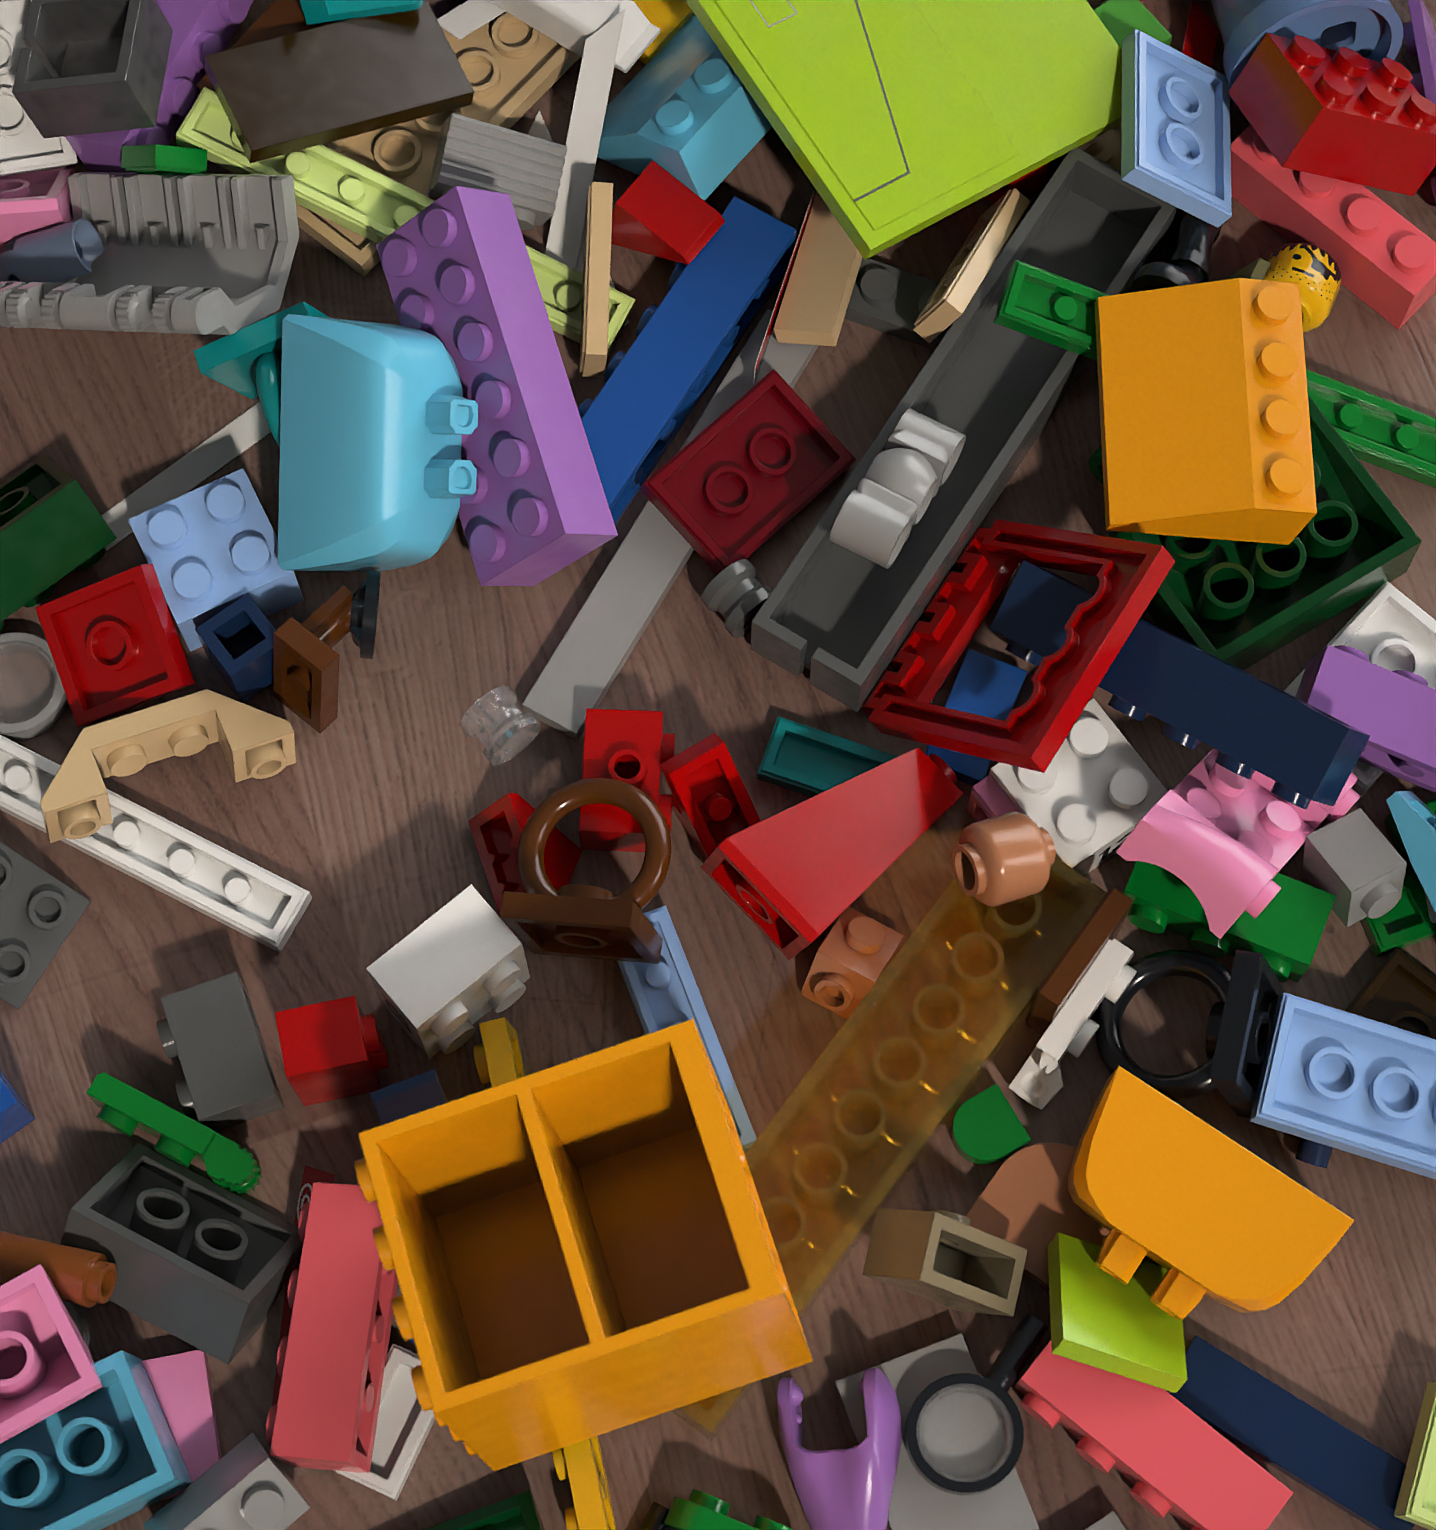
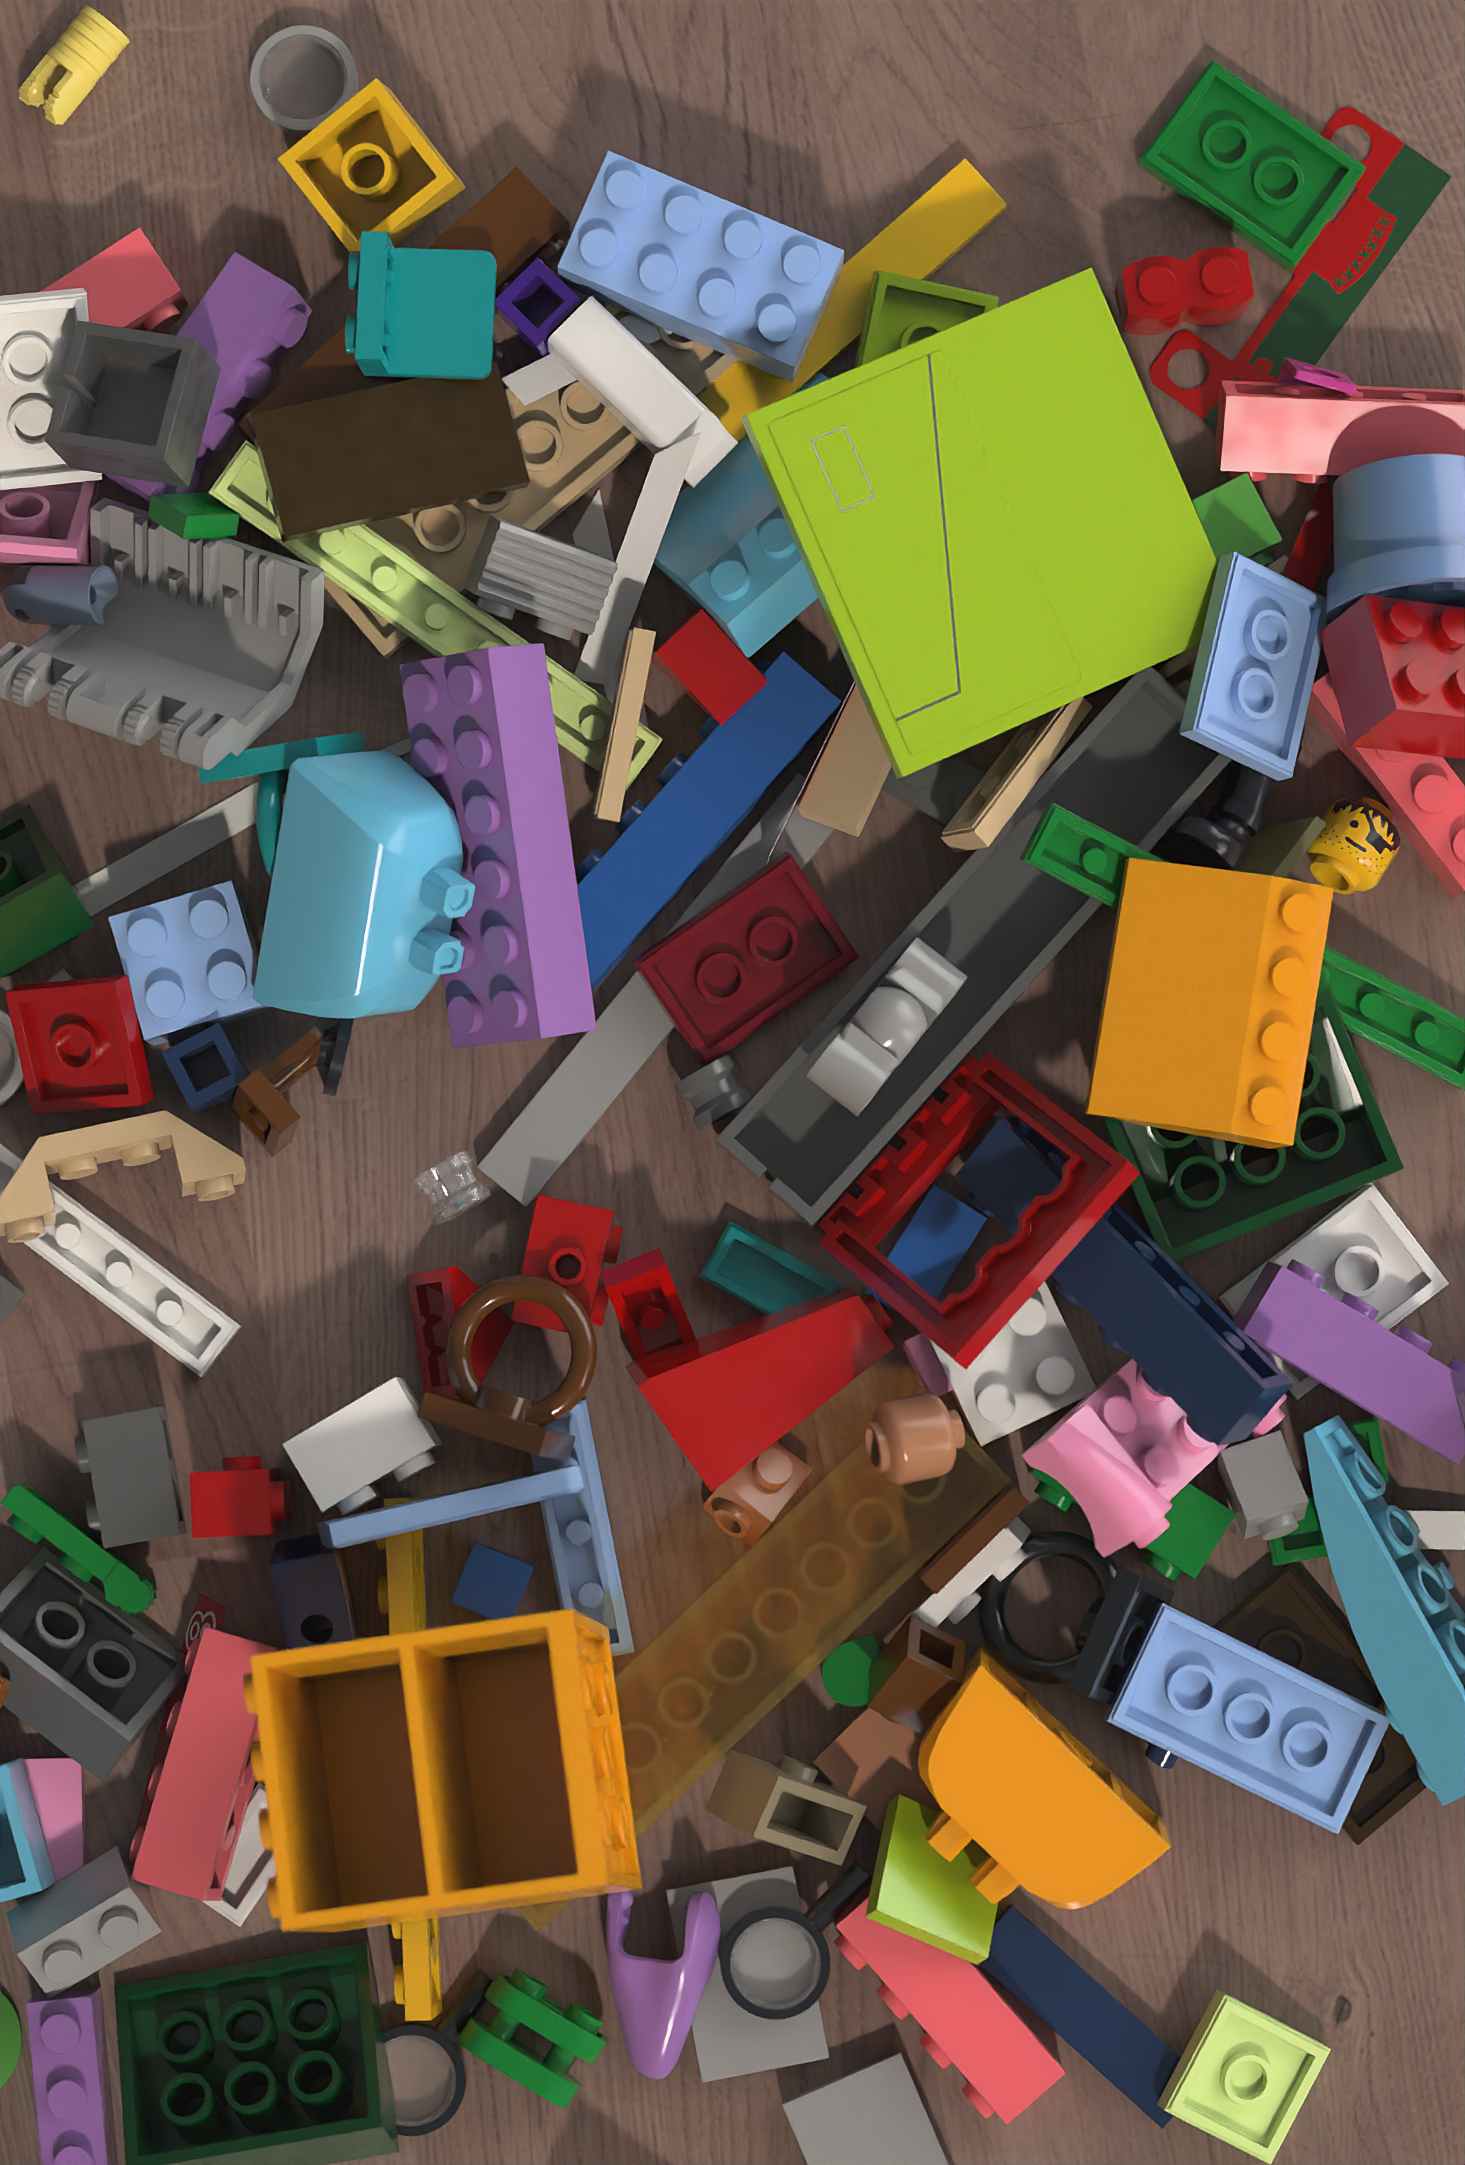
camera: 10 degrees right, 15 degrees up
none -> light blue tile [317,1465,584,1549]
none -> reddish brown brick [867,1615,966,1734]

